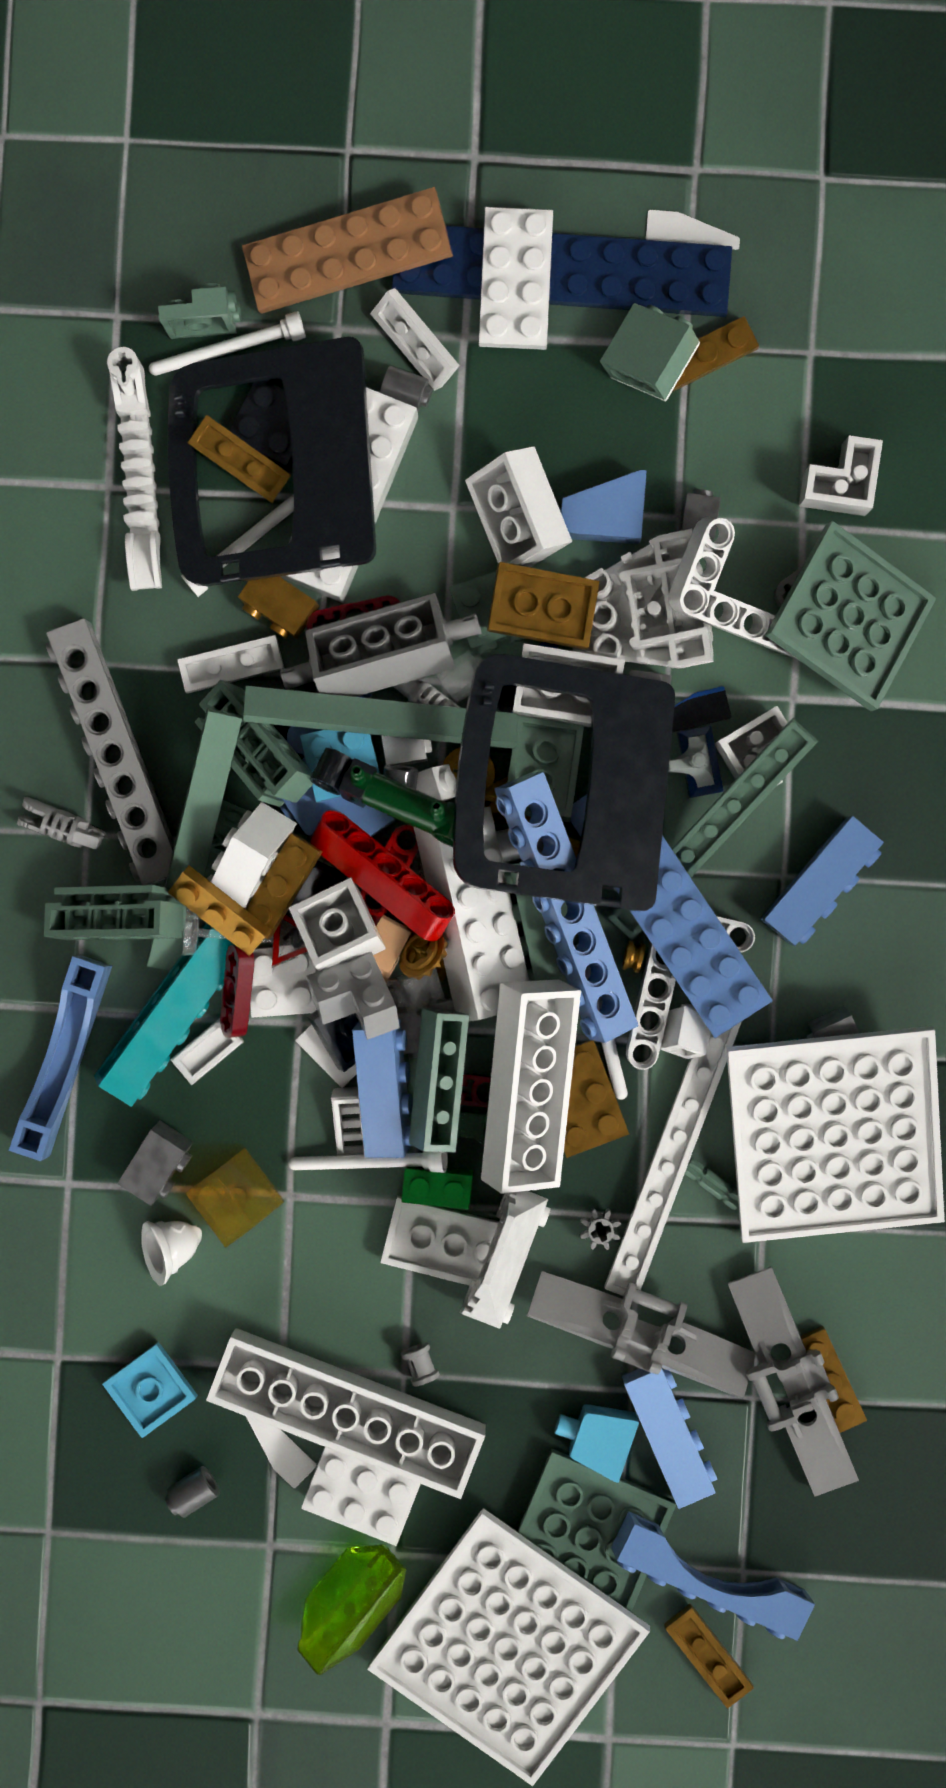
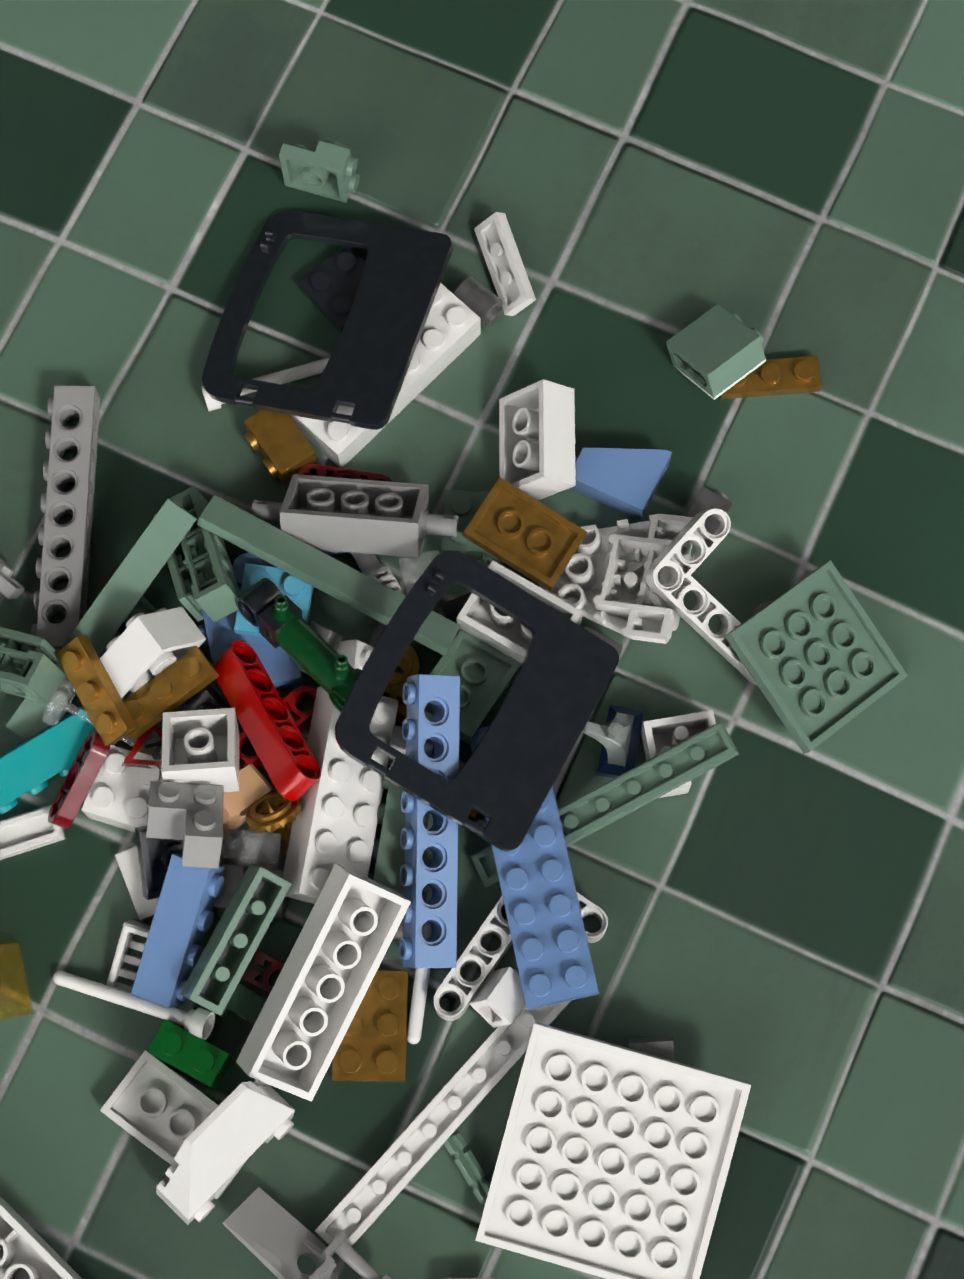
camera: 15 degrees right, 15 degrees down
white piece [107,347,162,591] -> none
white piece [148,311,306,376] -> none
white plate [178,635,285,694] -> none
pearl gold plate [188,415,291,503] -> none
medium nougat plate [242,187,453,314] -> none
white brick [381,735,433,765] -> none
dark blue plate [392,226,732,317] -> none
light grey bush [401,1342,440,1386] -> none
white plate [479,207,553,350] -> none
light grey gear [580,1208,621,1250] -> none
pearl gold bush [622,940,646,973] -> none
white sticker [646,210,740,250] -> none
black sticker [672,686,731,733] -> none
medium blue brick [760,816,884,946] -> none
white brick [799,435,883,516] -> none

